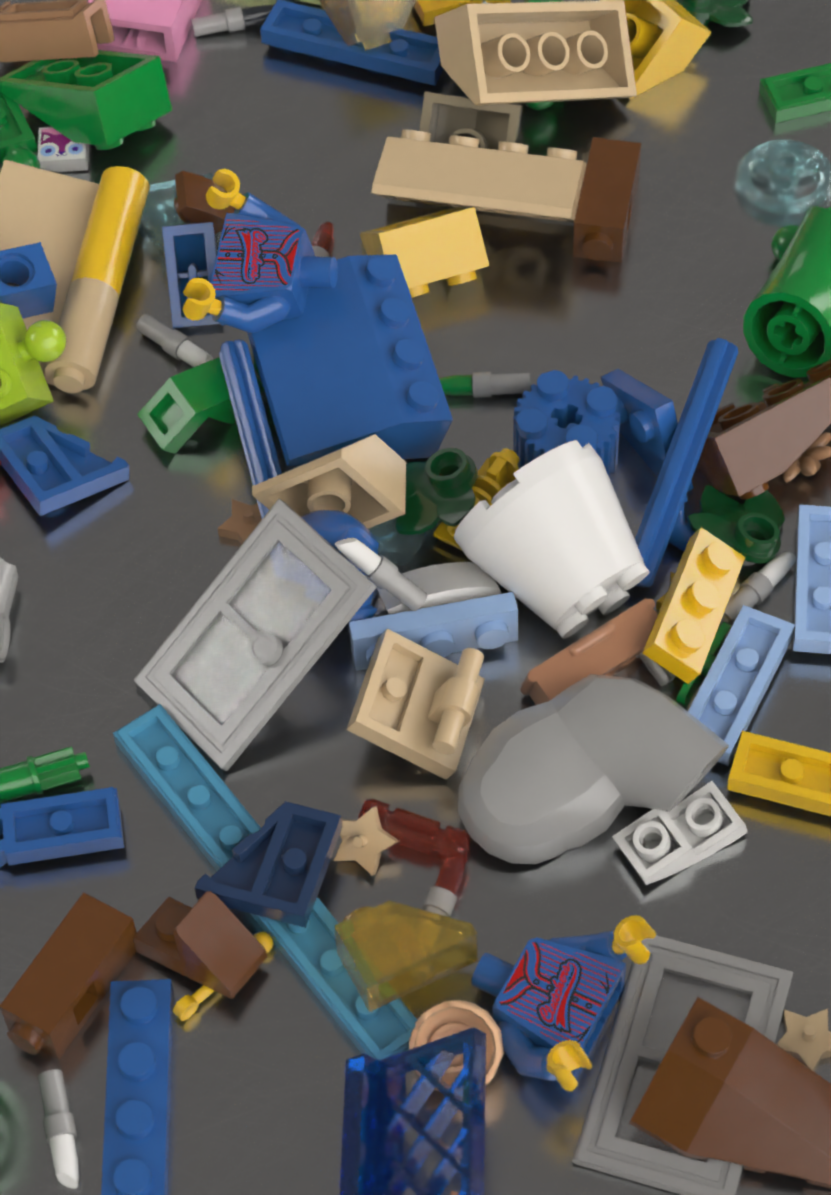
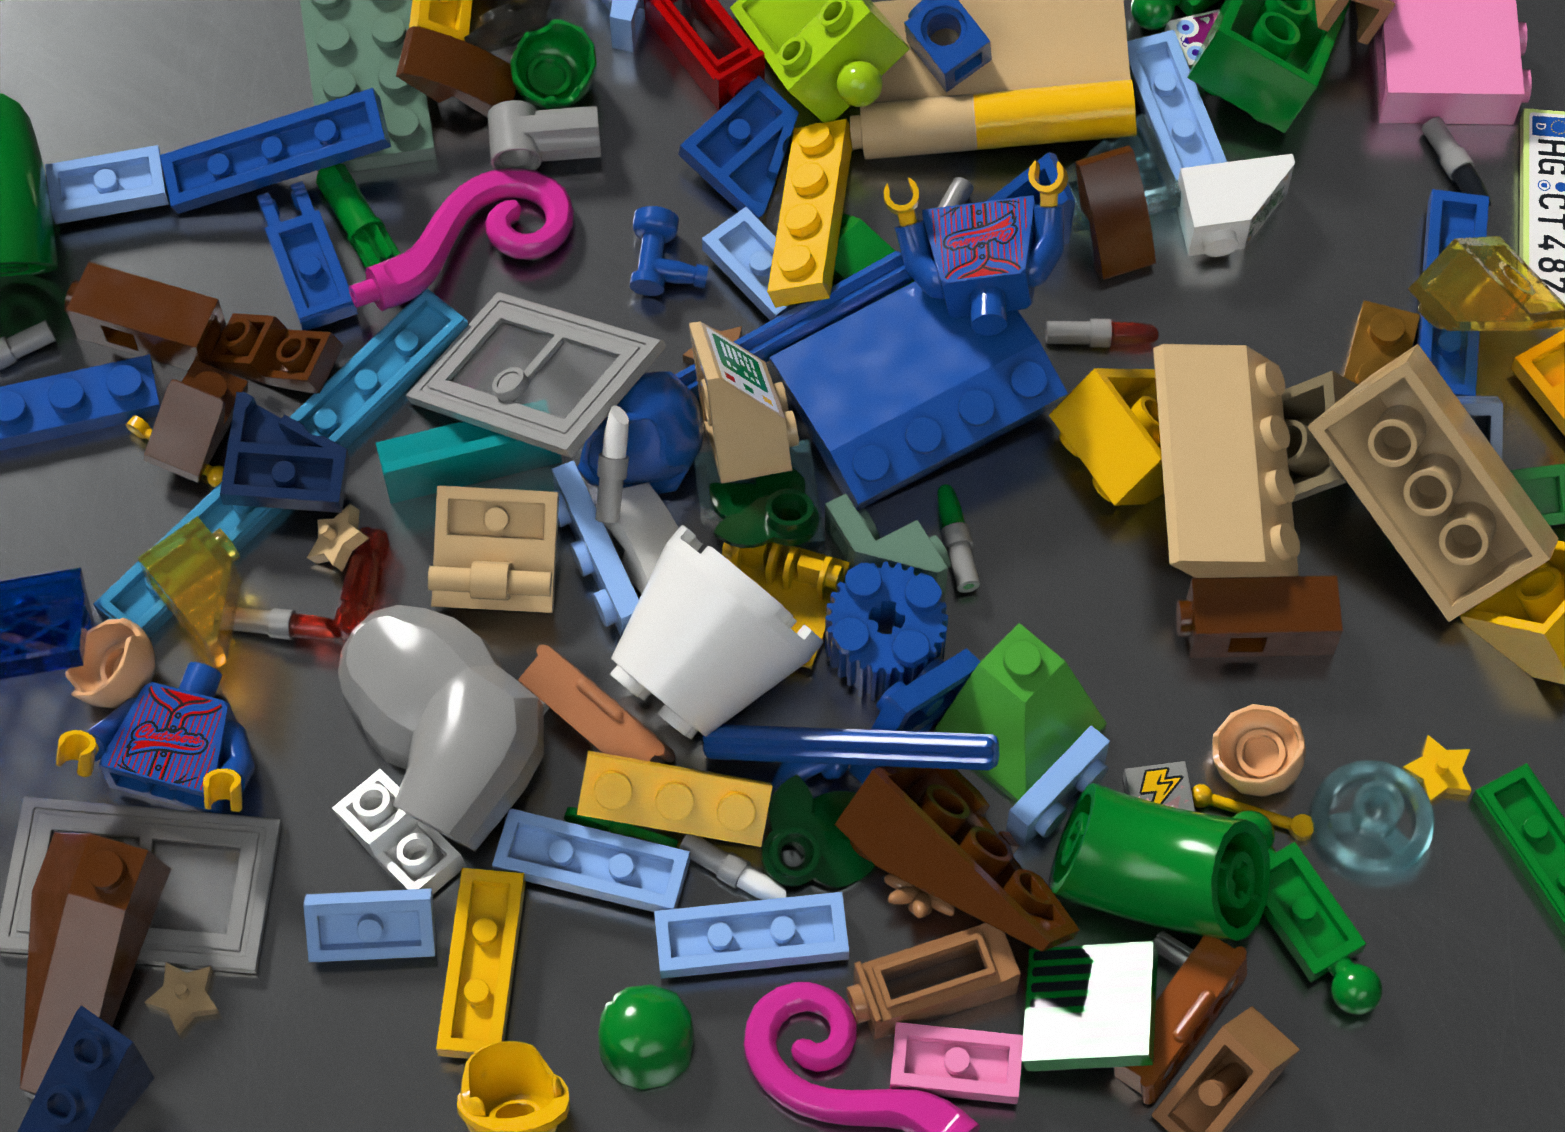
camera: 75 degrees right, 10 degrees up
none -> reddish brown slope [208,313,344,394]
none -> light blue plate [303,888,436,962]
none -> dark pink plant [349,168,574,311]
none -> teal panel [376,401,562,504]
none -> blue piece [630,206,708,296]
none -> light blue plate [702,207,802,321]
none -> yellow plate [767,119,852,308]
none -> sand green slope [825,494,951,594]
none -> bright green slope [934,623,1107,803]
none -> light blue plate [1006,725,1110,847]
none -> tile [1123,761,1195,812]
none -> light blue plate [1127,30,1227,193]
none -> white slope [1175,154,1295,257]
none -> yellow hinge [1191,784,1315,841]
none -> light nougat hair [1212,704,1306,797]
none -> pearl gold plate [1343,300,1420,385]
none -> yellow piece [1401,735,1472,807]

